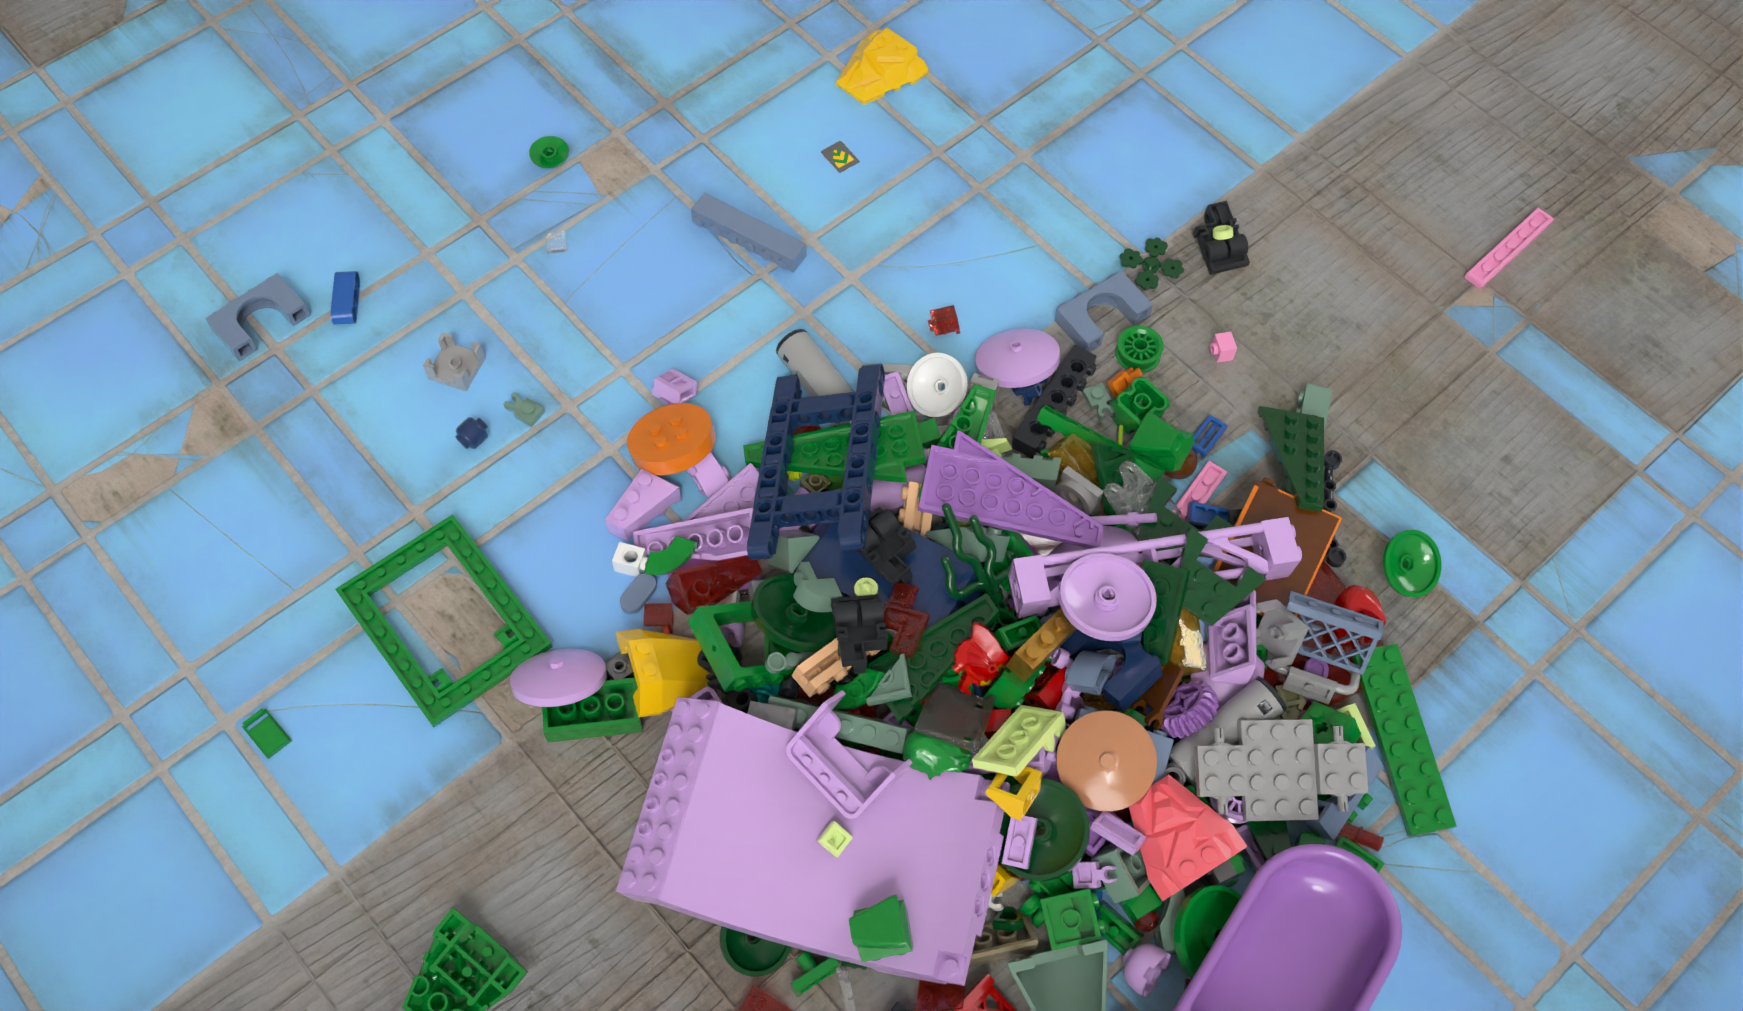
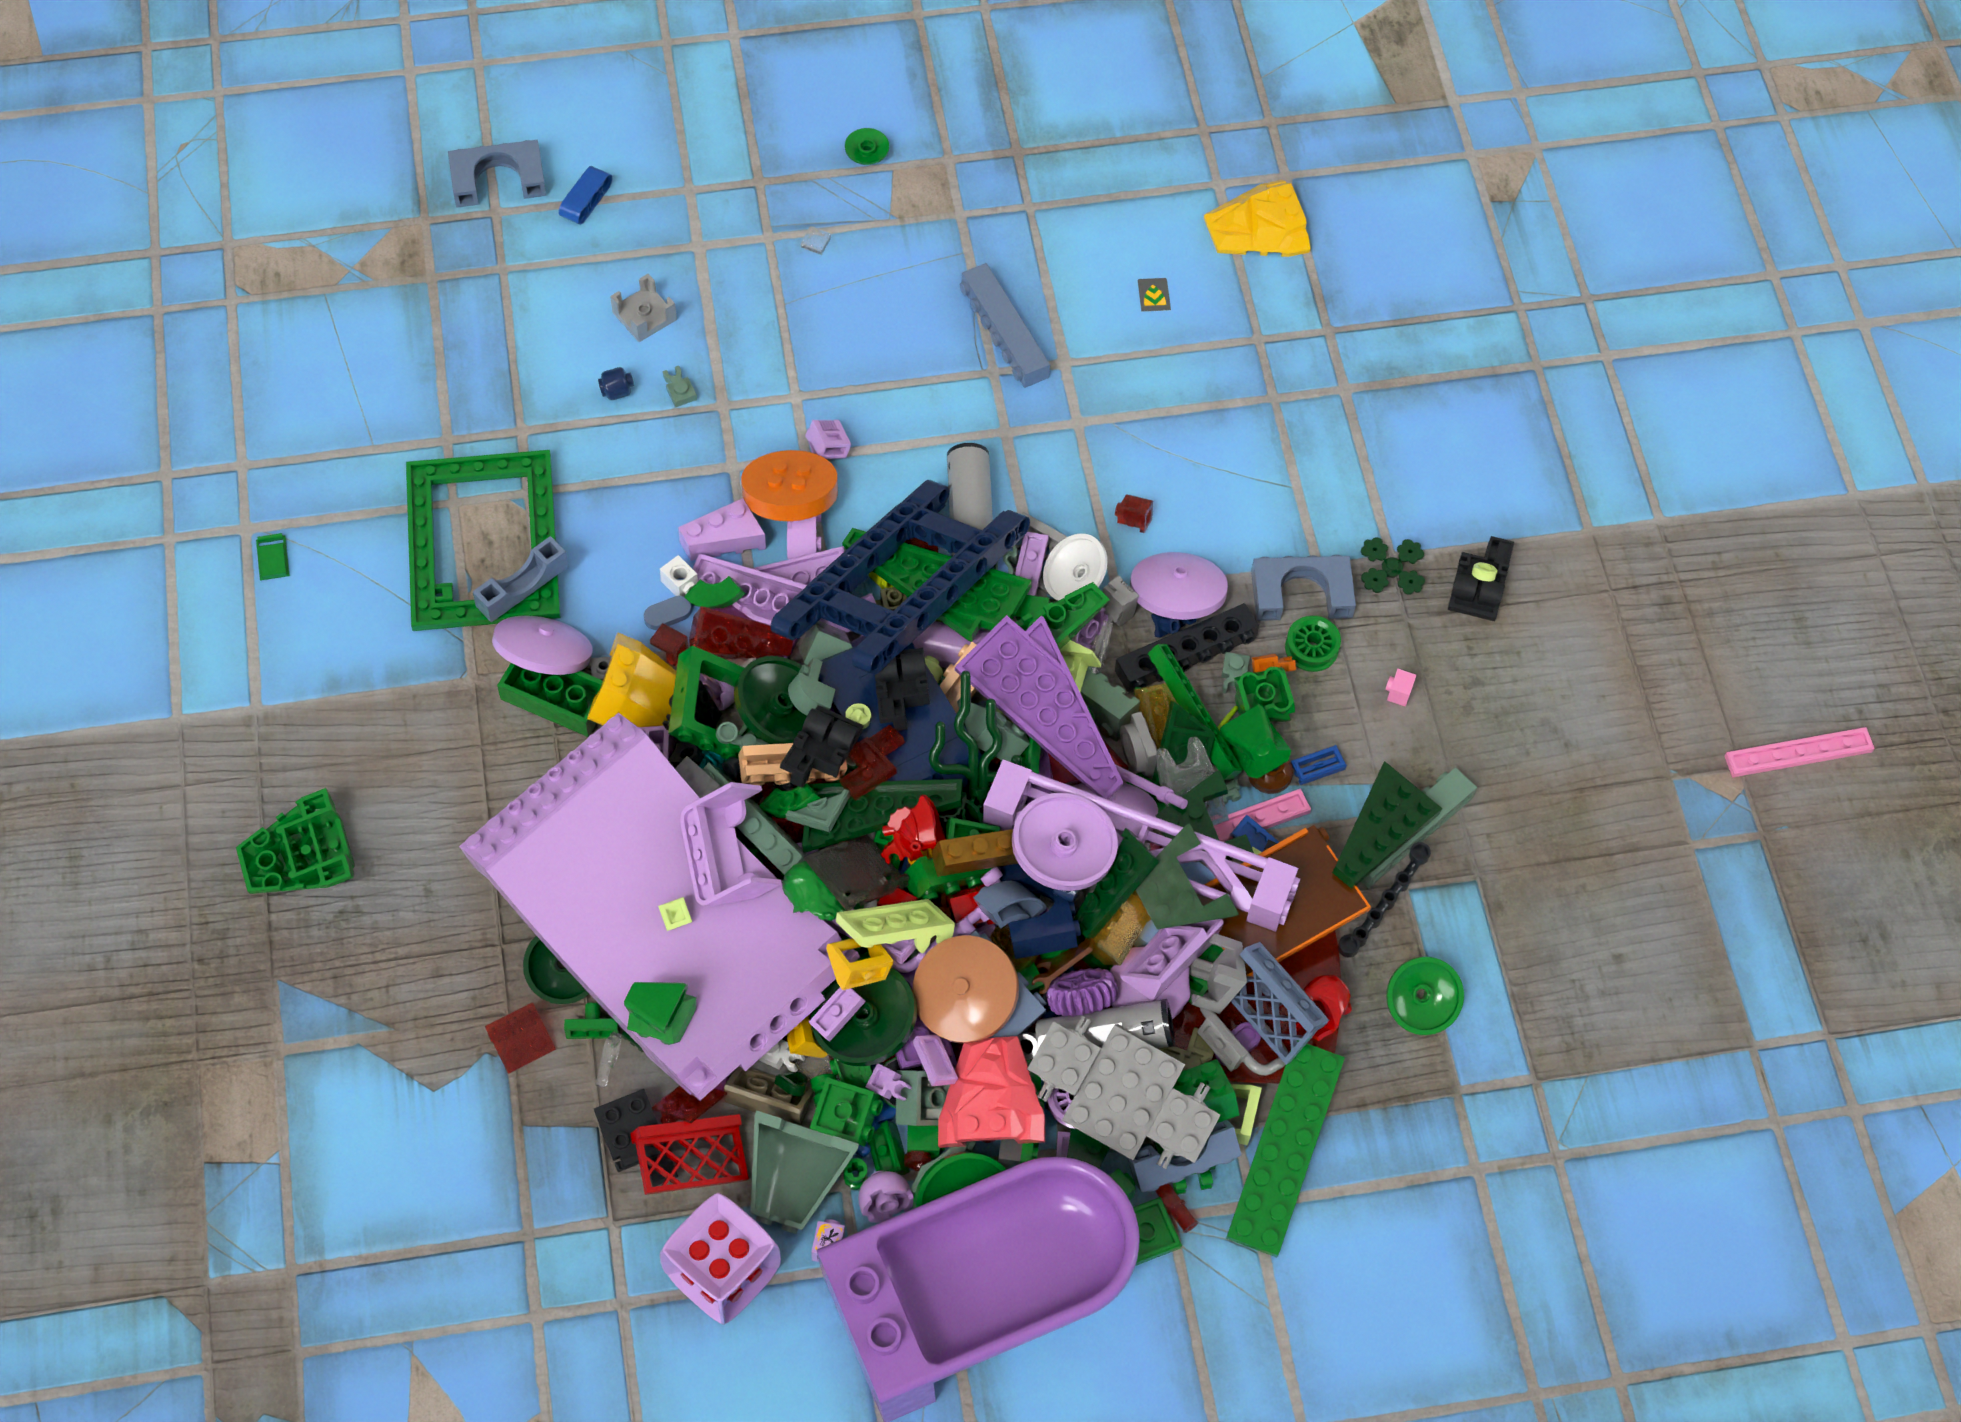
camera: 30 degrees right, 0 degrees up
none -> sand blue arch [473,536,569,622]
none -> green bush [843,1158,868,1190]

